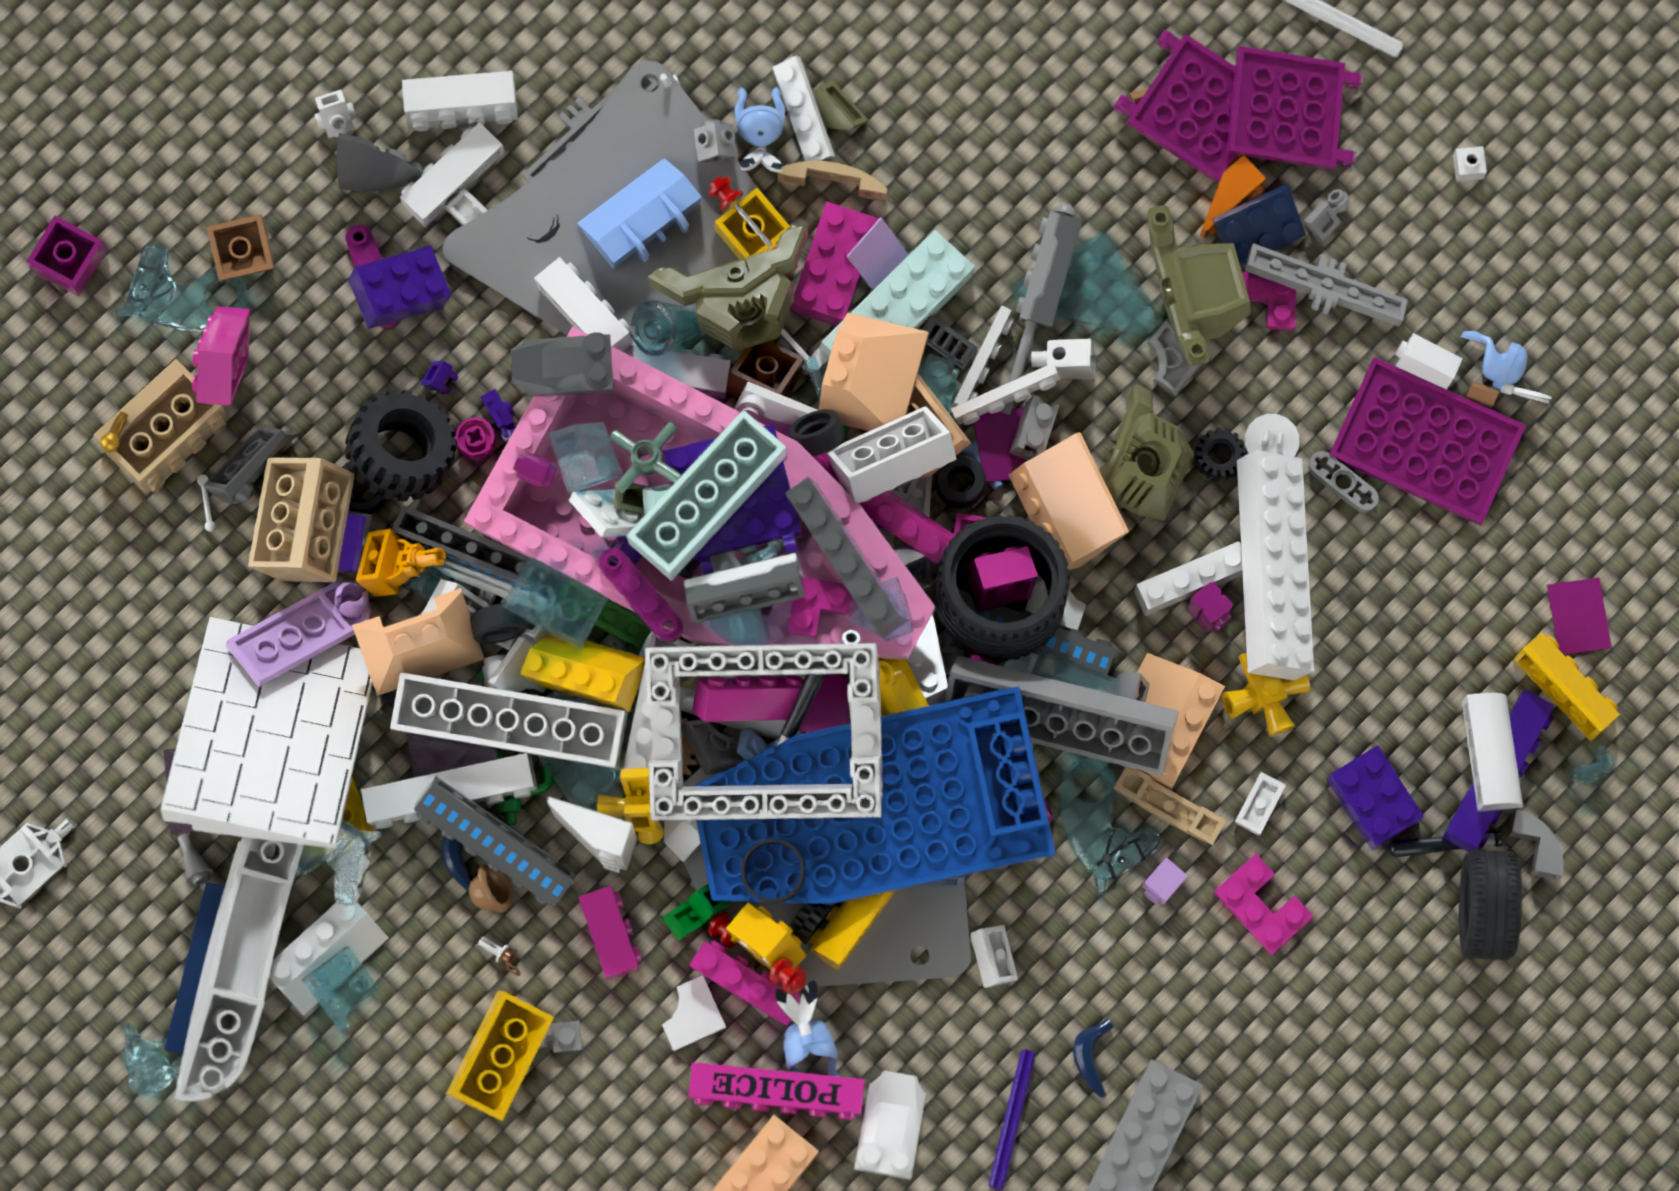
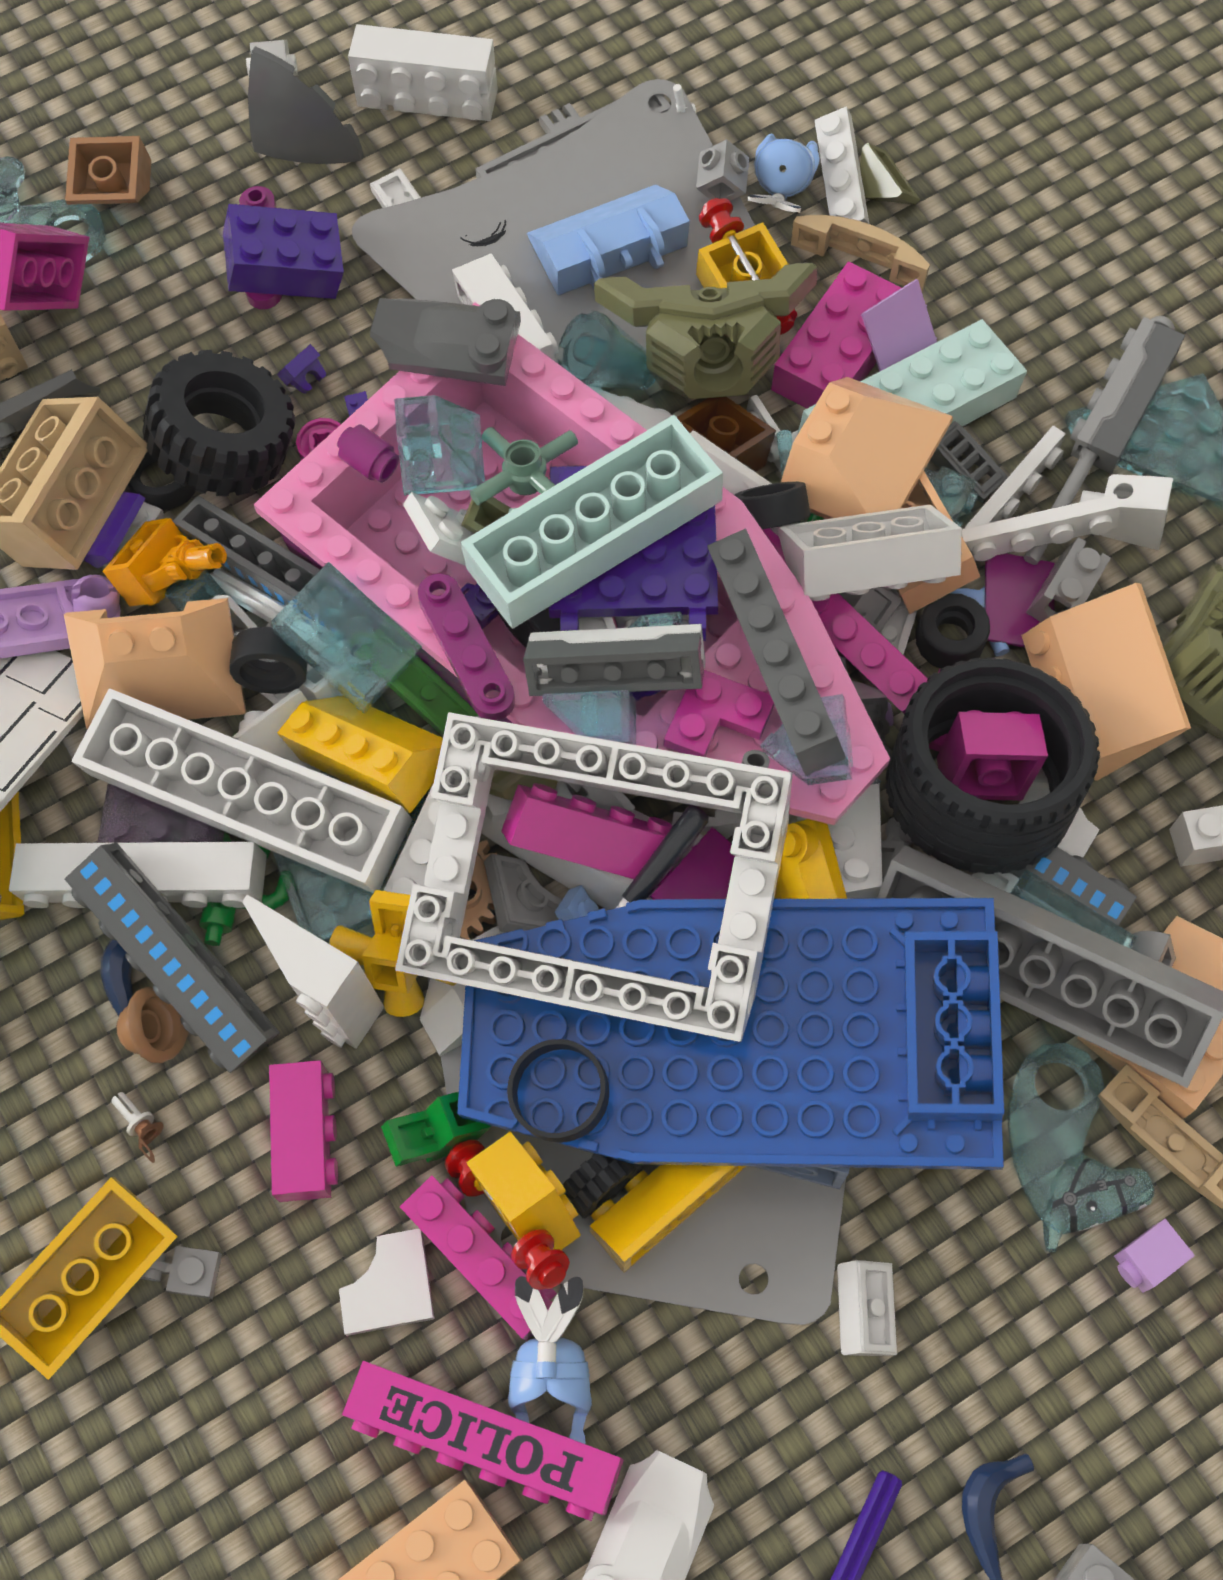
camera: 20 degrees right, 10 degrees down
white brick [400,122,504,227] -> none

